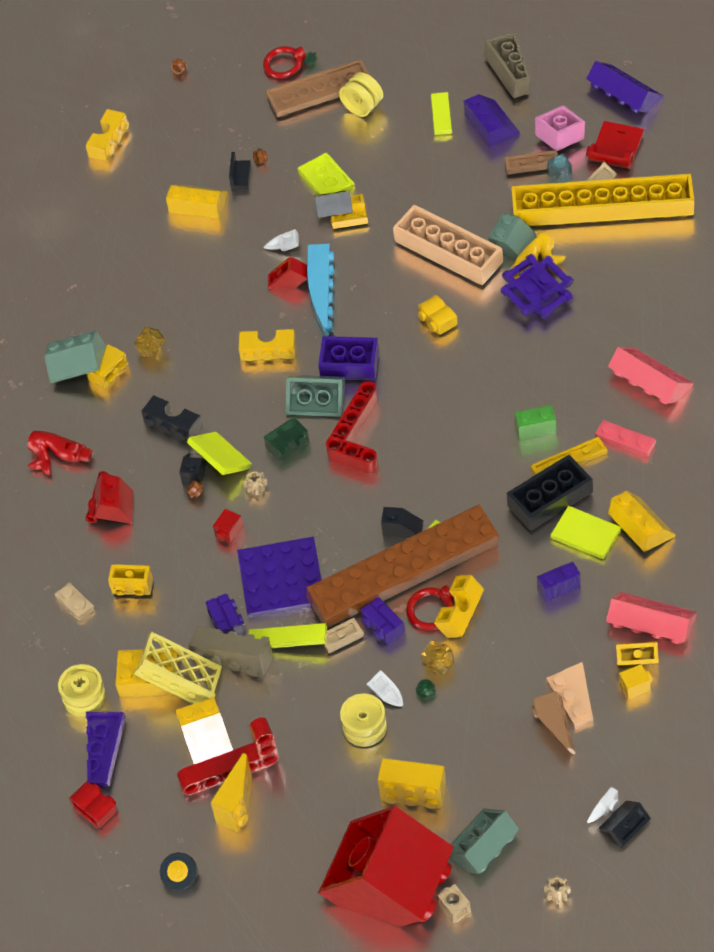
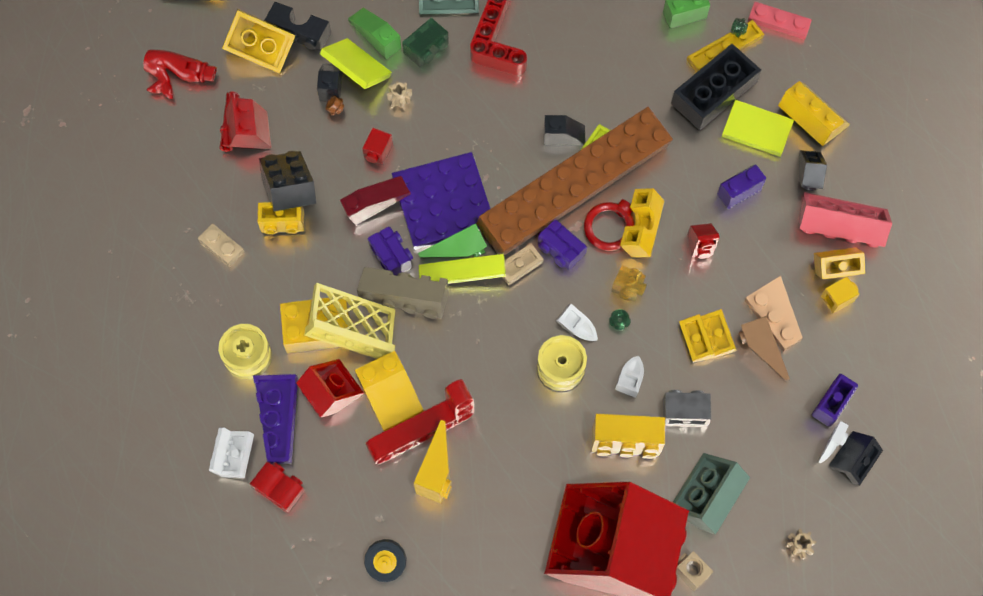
camera: 15 degrees left, 15 degrees up
none -> white bracket [209,427,254,478]
none -> yellow slope [222,8,295,73]
none -> black brick [259,151,316,211]
none -> red slope [296,359,364,418]
none -> dark red slope [340,176,411,225]
none -> bright green slope [348,7,401,60]
none -> bright green slope [418,223,488,257]
none -> white plate [615,356,644,398]
none -> flat silver brick [663,390,711,426]
none -> yellow slope [679,309,737,362]
none -> red slope [687,223,720,259]
none -> clear green plate [731,18,748,37]
none -> slope [799,150,827,191]
none -> dark purple brick [811,373,858,427]

